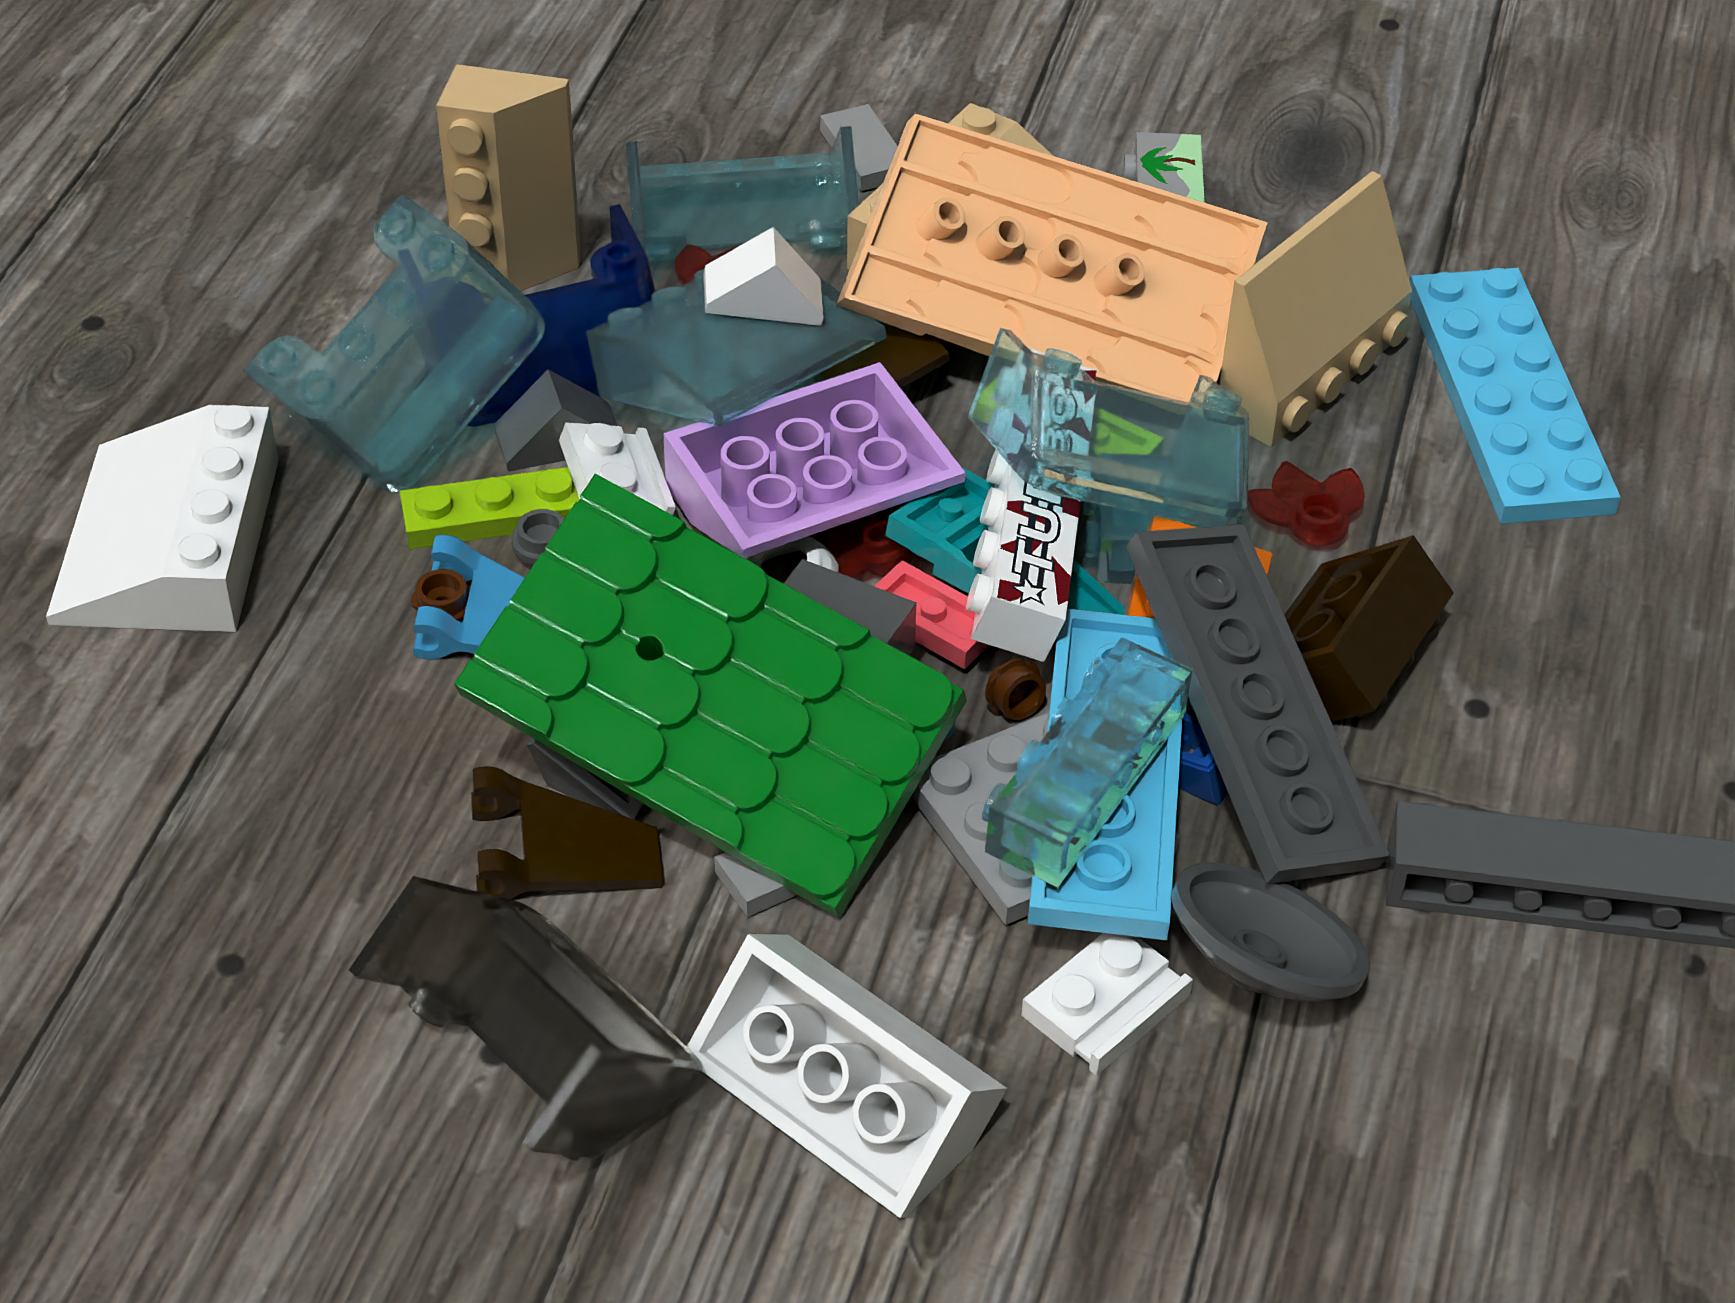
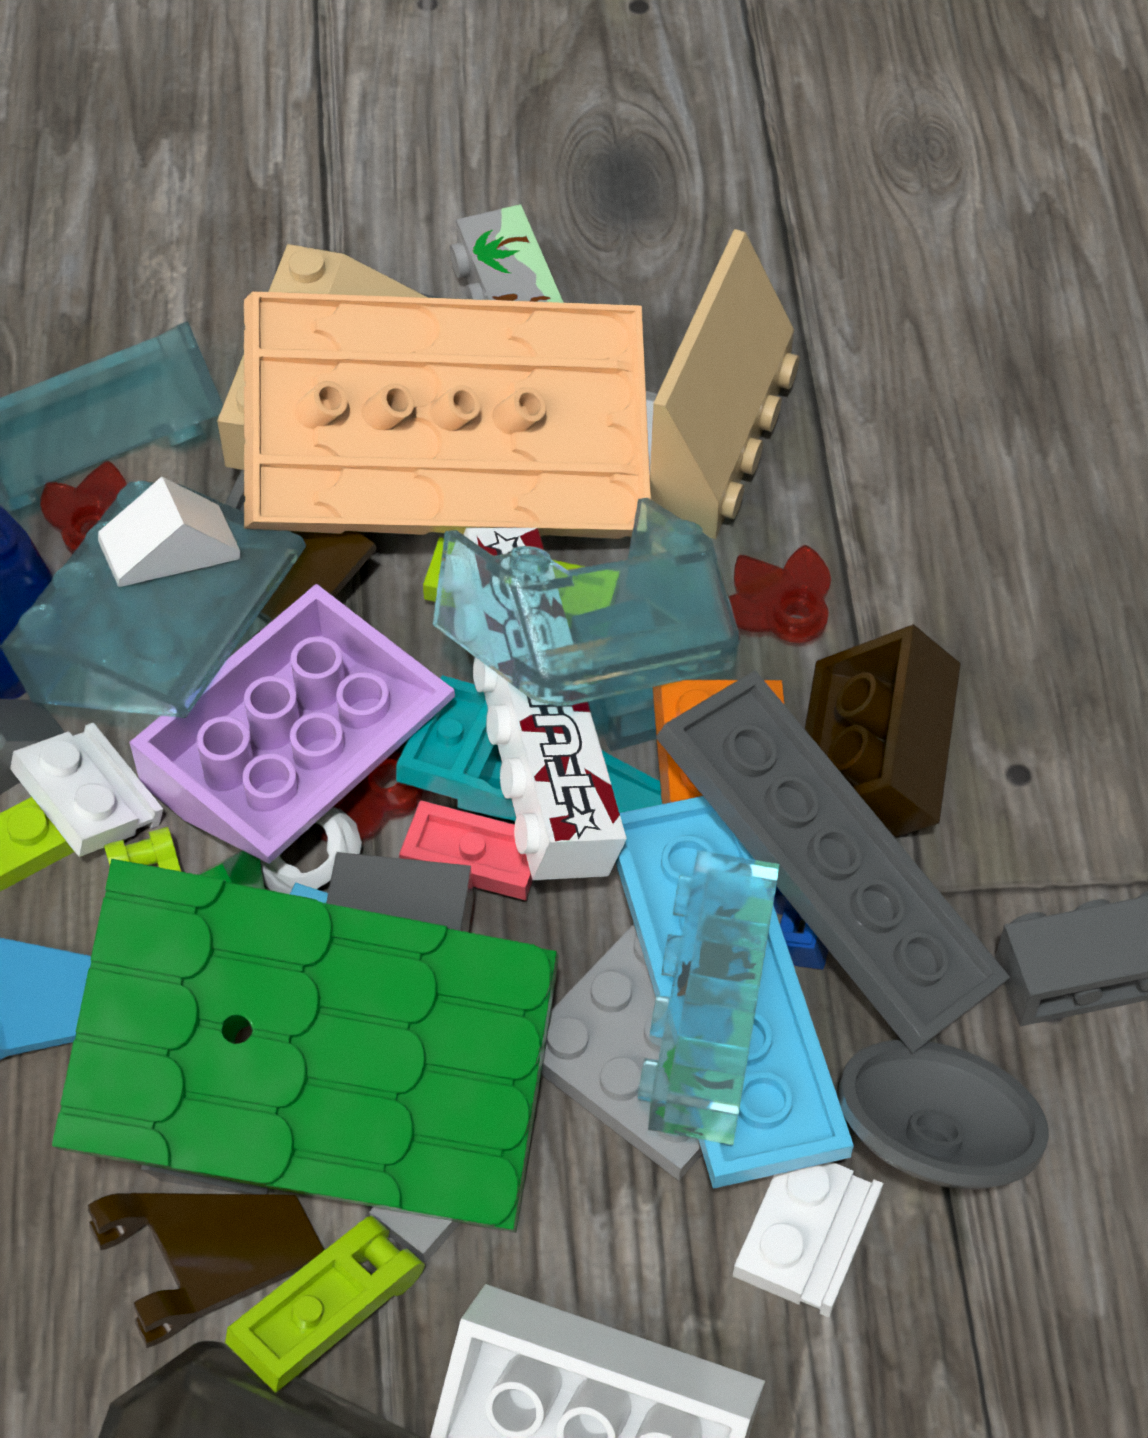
camera: 20 degrees left, 10 degrees up
dark grey plate [512,509,564,565] -> none
light grey tile [820,104,897,191] -> none
reddish brown plate [985,659,1046,720] -> none
medium azure plate [1410,268,1621,524] -> none
none -> lime plate [225,1216,425,1393]

